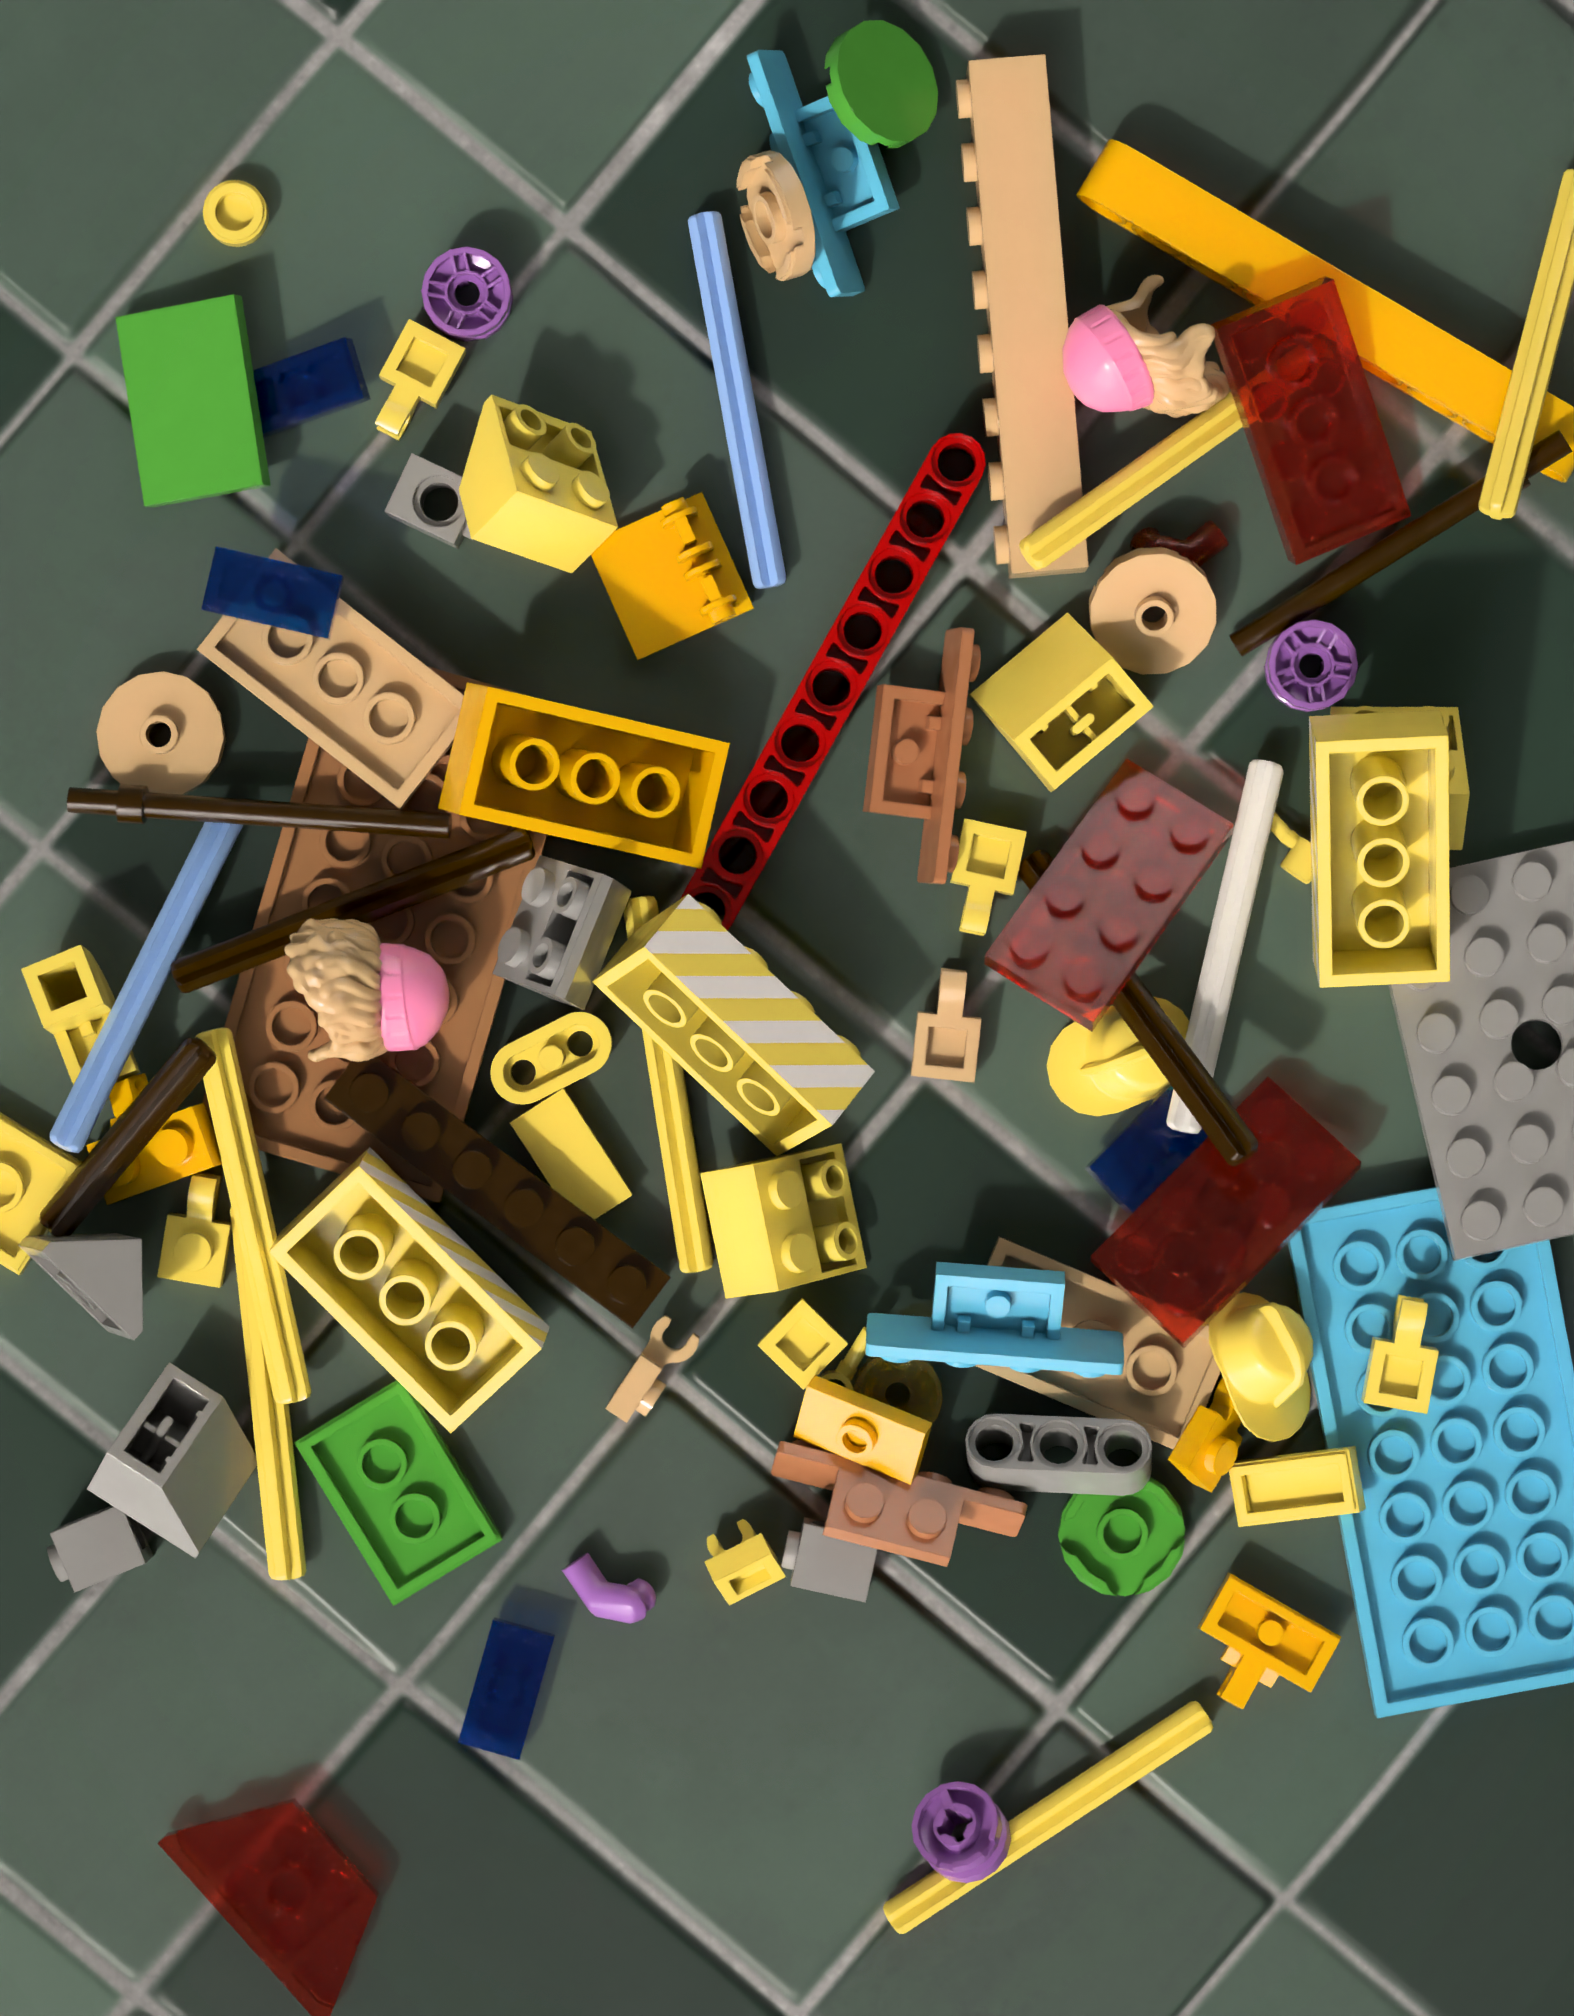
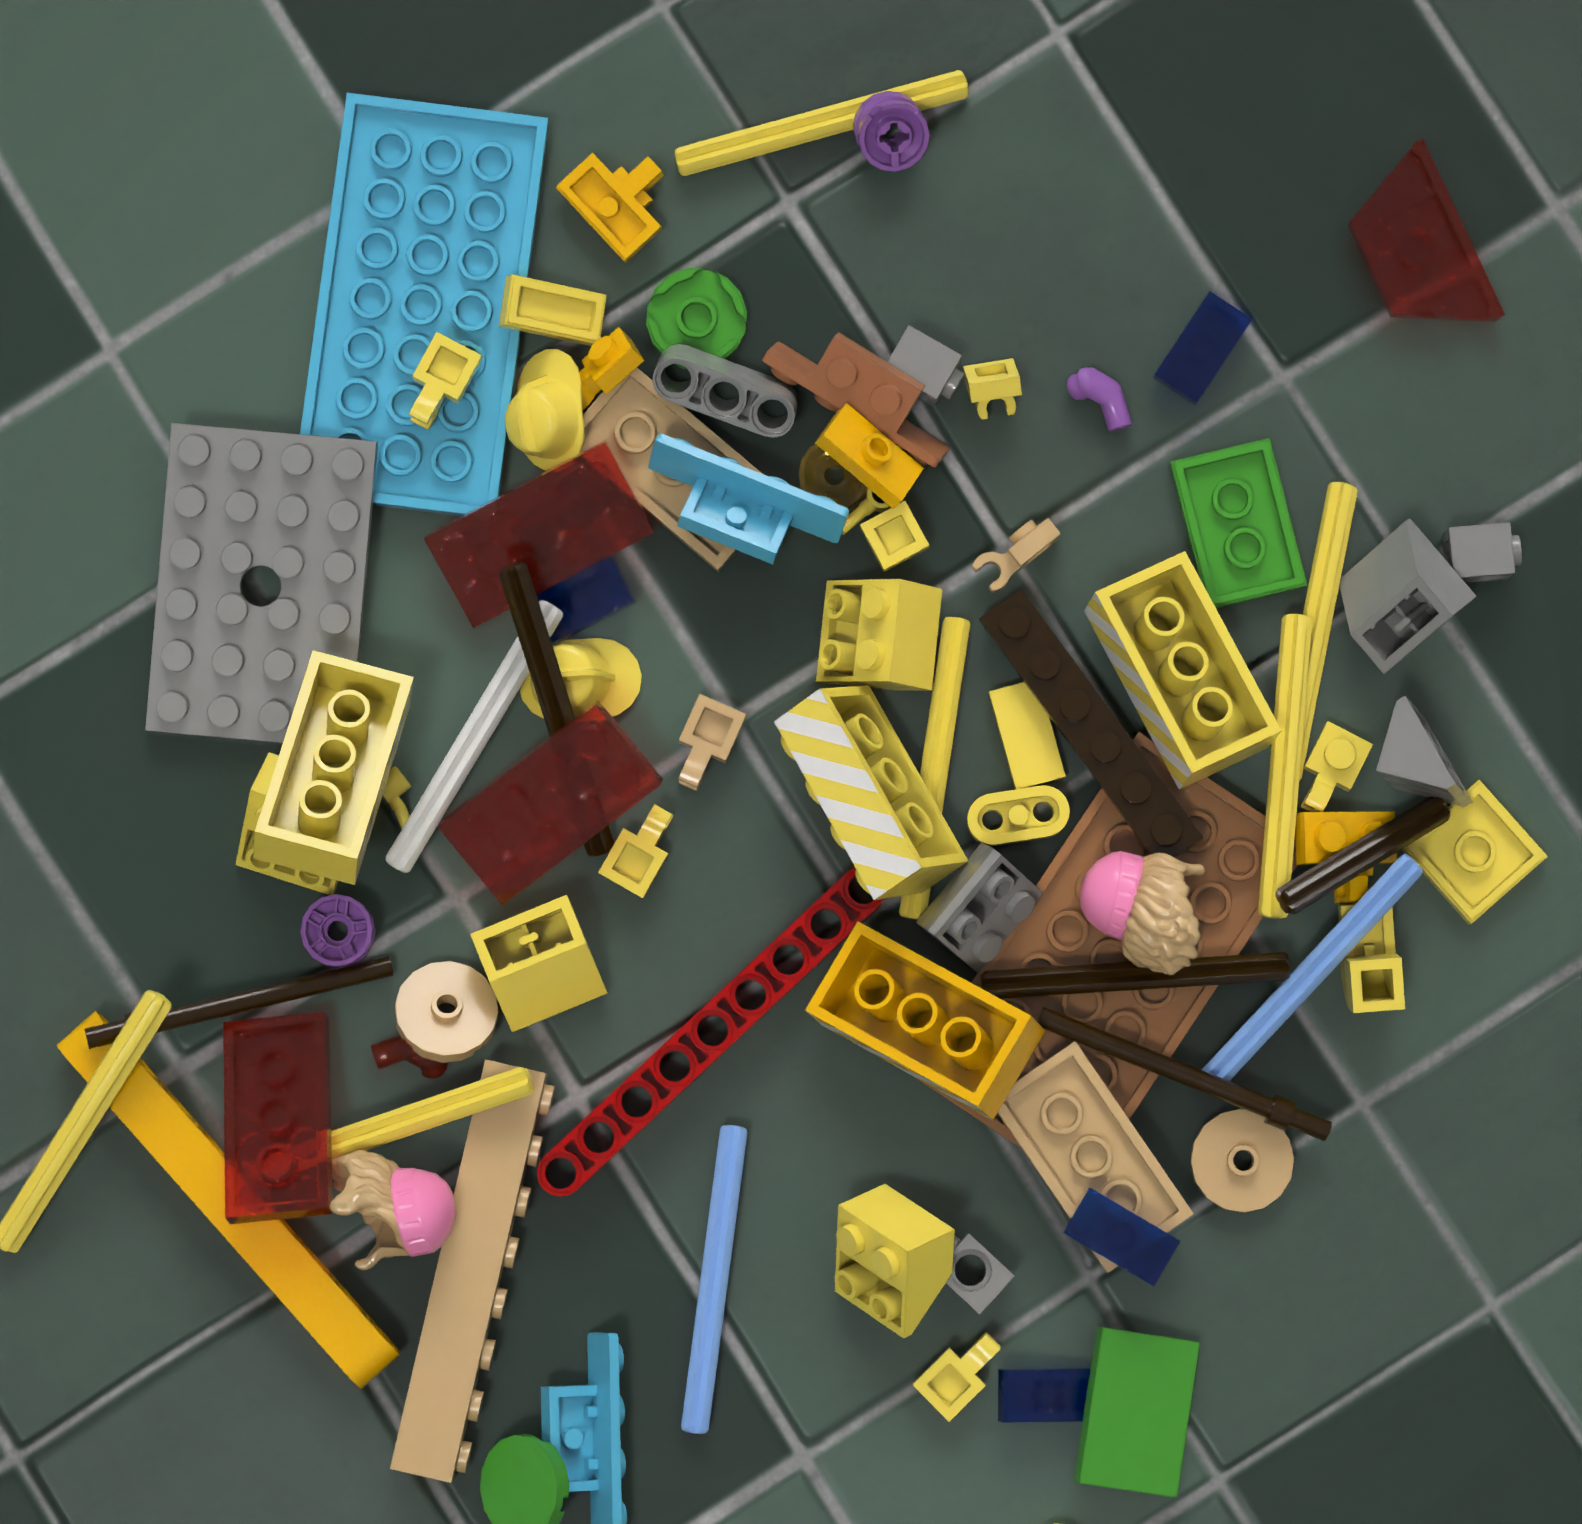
camera: 165 degrees left, 5 degrees down
medium lavender wheel [421,247,513,343] -> none
yellow hinge [591,492,754,660] -> none
tan plate [737,150,815,281] -> none
nougat bracket [863,627,981,884] -> none

